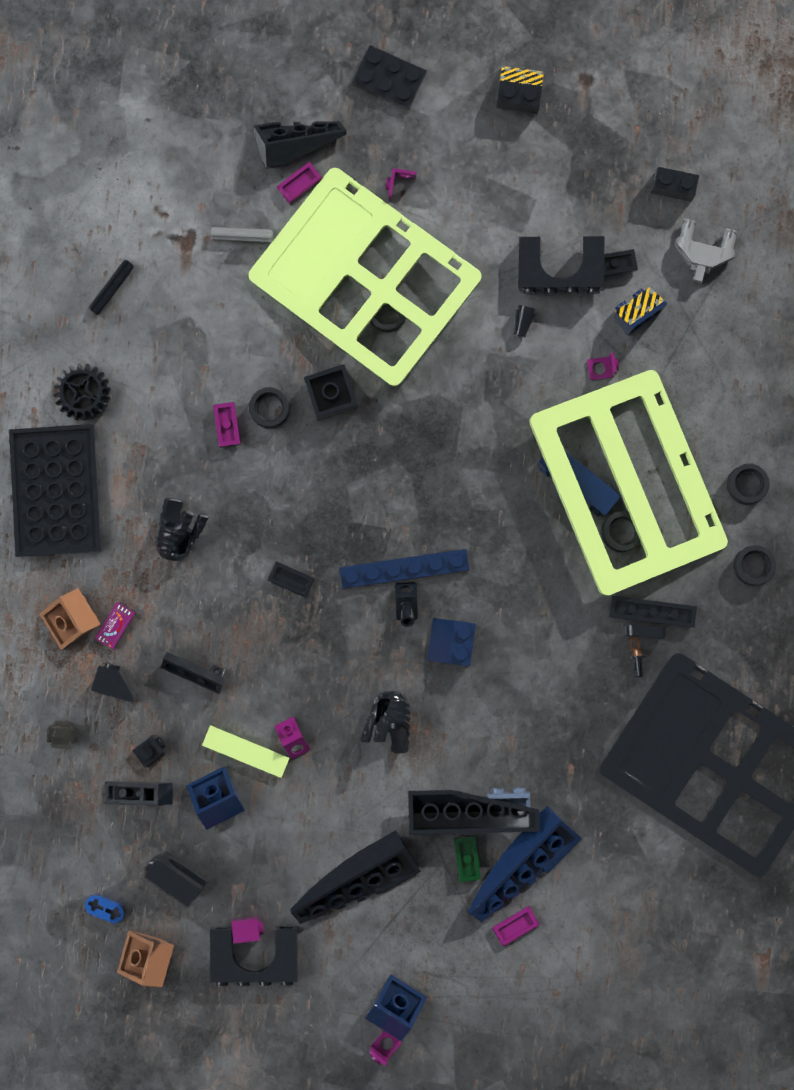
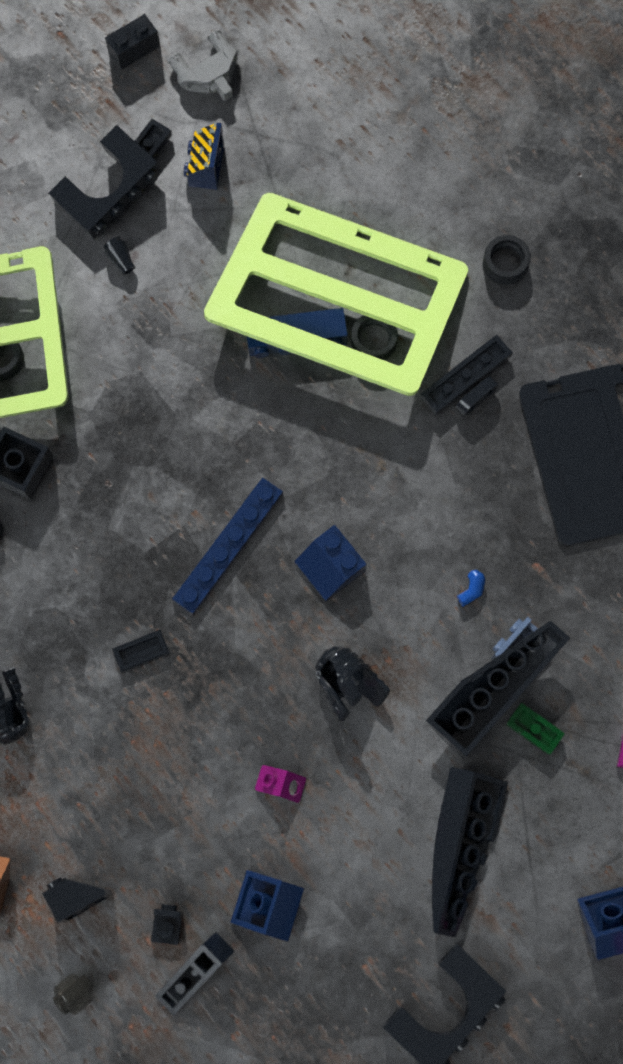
camera: 45 degrees left, 10 degrees down
magenta tile [95,602,136,650] -> none
black arch [144,851,209,907] -> none
black hinge [161,652,225,694] -> none
yellowish green tile [202,725,290,778] -> none
magenta brick [231,916,264,943] -> none
black bracket [395,582,418,627] -> none
dark blue wedge [468,806,582,922] -> none
magenta bracket [587,352,619,380] -> none
piece [629,637,646,677] -> none
black tyre [727,463,770,505] -> none
none -> blue arm [456,570,486,607]

